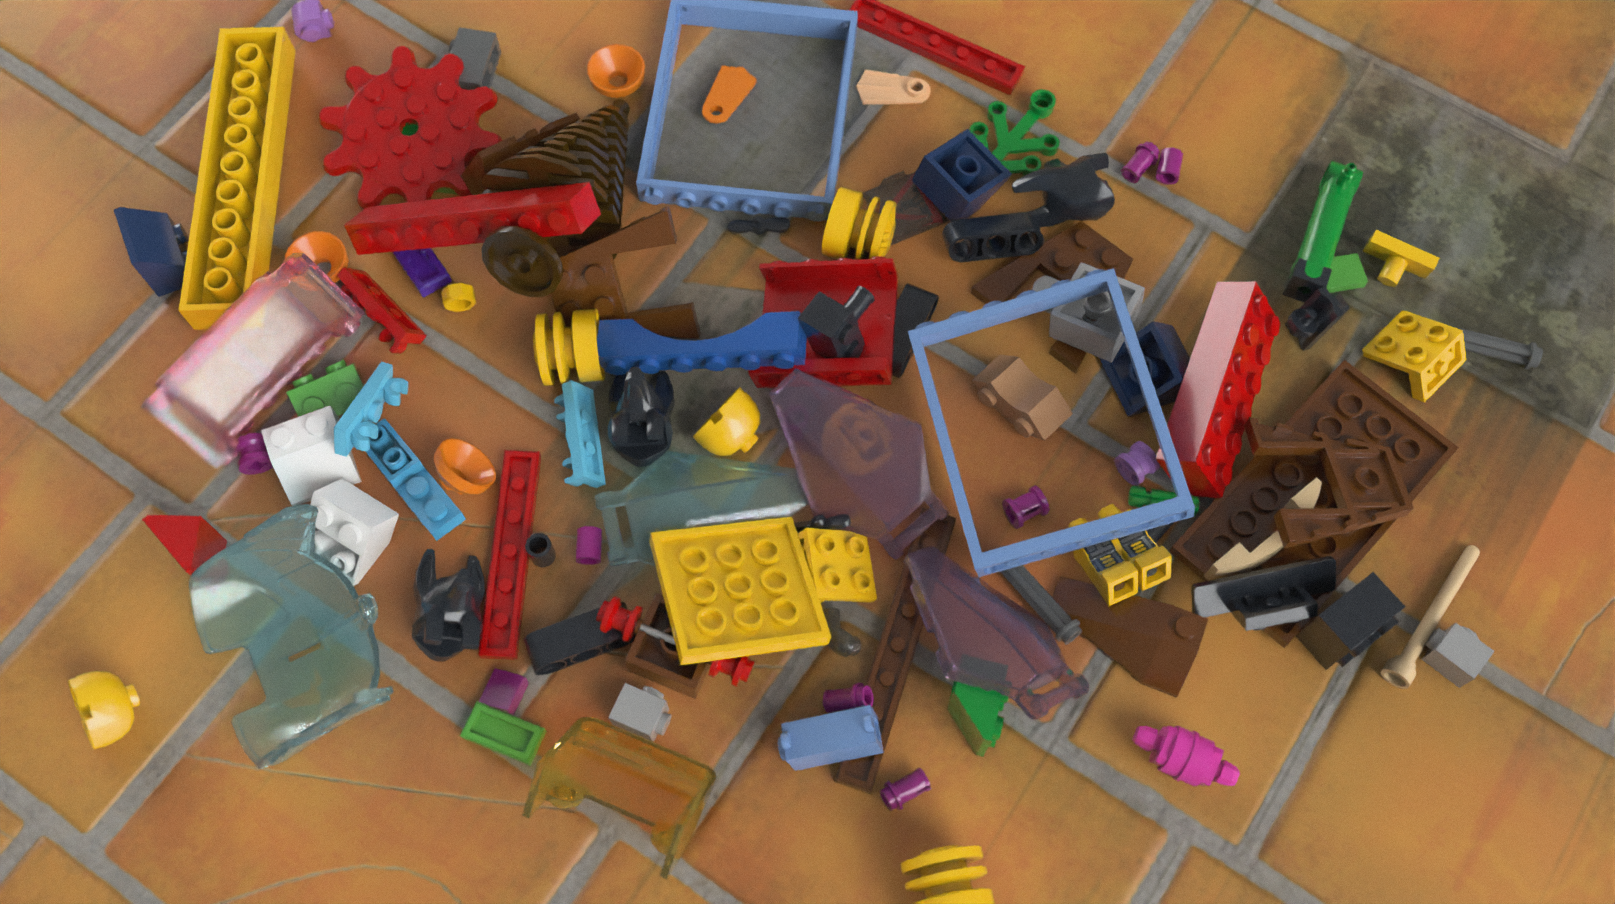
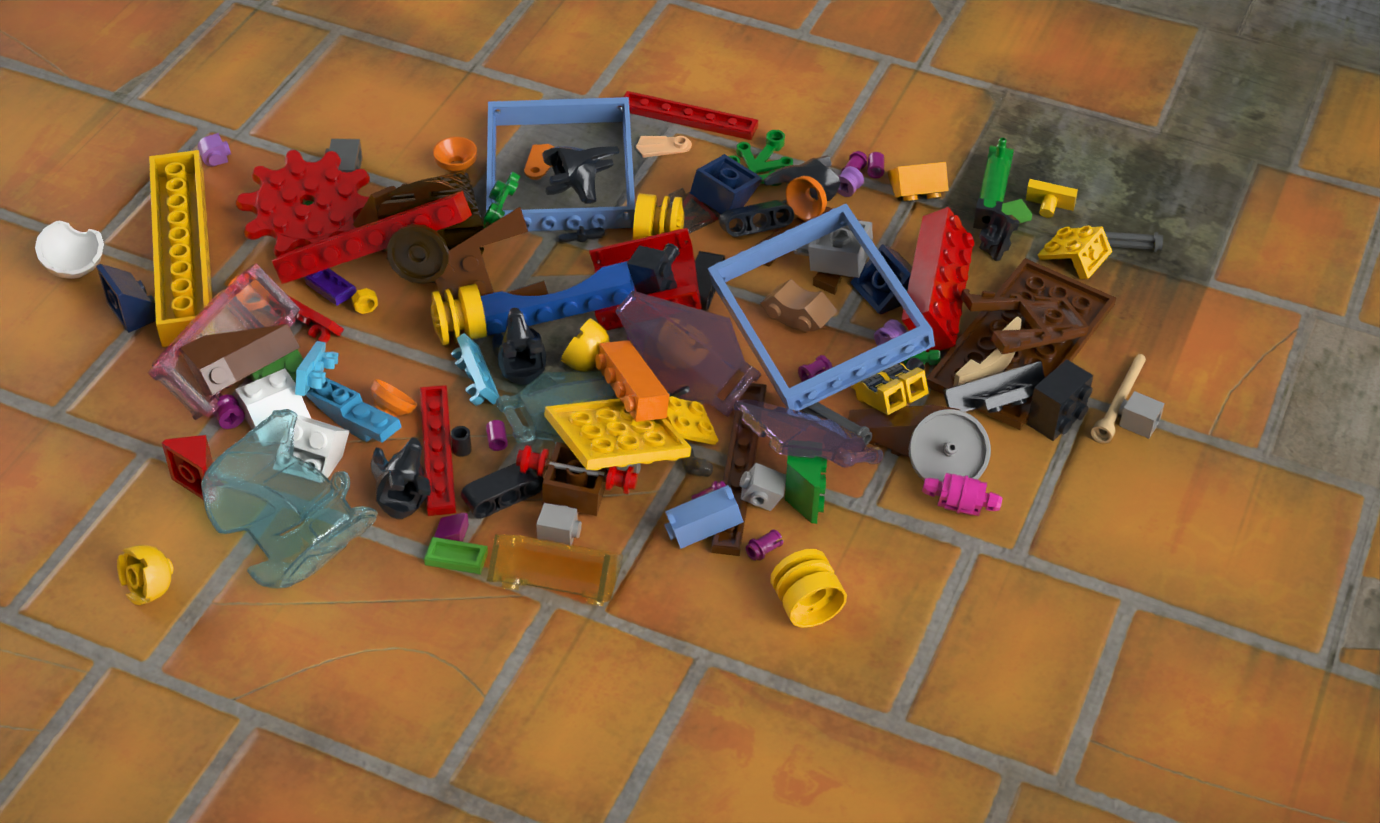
camera: 10 degrees left, 20 degrees down
none -> white cylinder [35,220,104,279]
none -> reddish brown wedge [179,324,300,396]
none -> green plant [483,171,520,228]
none -> black piece [542,146,619,204]
none -> orange brick [595,340,669,422]
none -> light grey brick [739,463,786,511]
none -> orange piece [786,176,827,221]
none -> medium lavender wheel [837,166,864,197]
none -> light orange slope [887,162,949,201]
none -> light grey piece [909,409,991,482]

